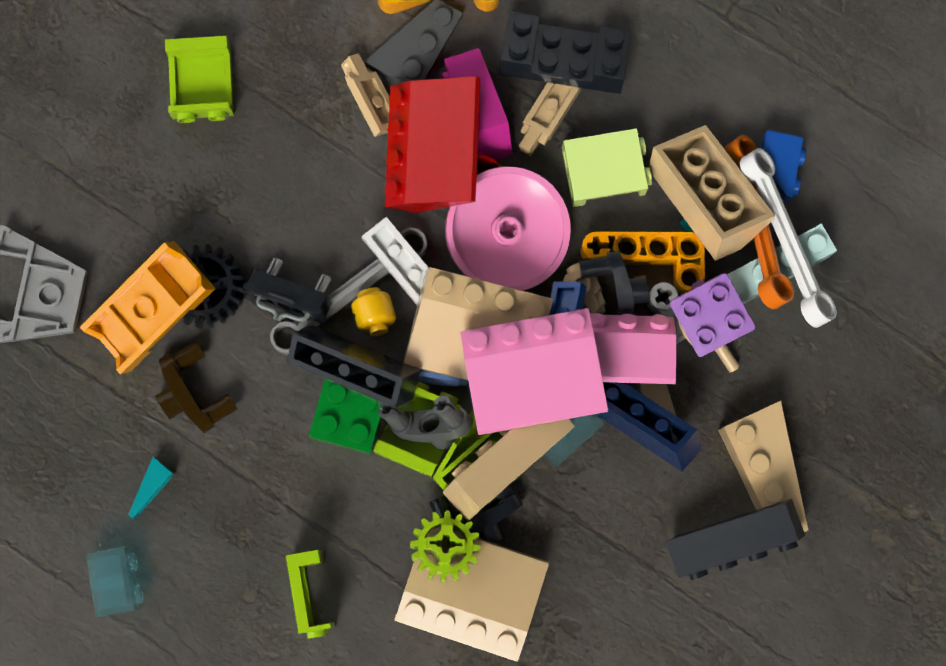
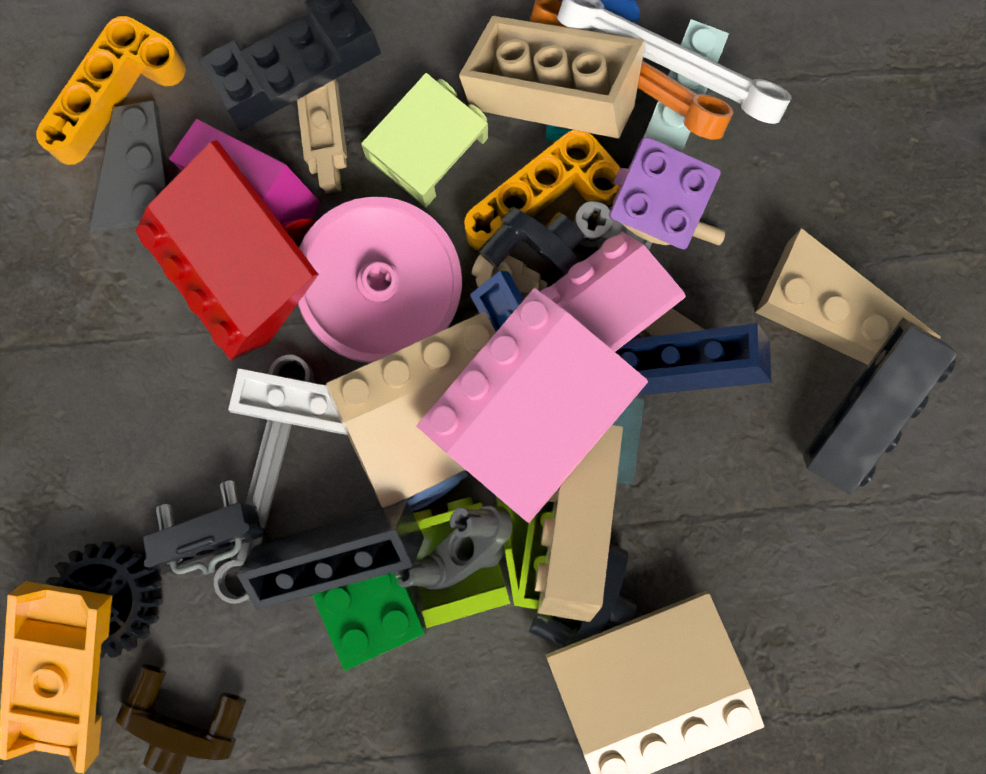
camera: 35 degrees left, 0 degrees up
tan hinge [341,53,390,137] -> none
yellow head [351,287,396,336] -> none
lime gear [410,510,481,583] -> none

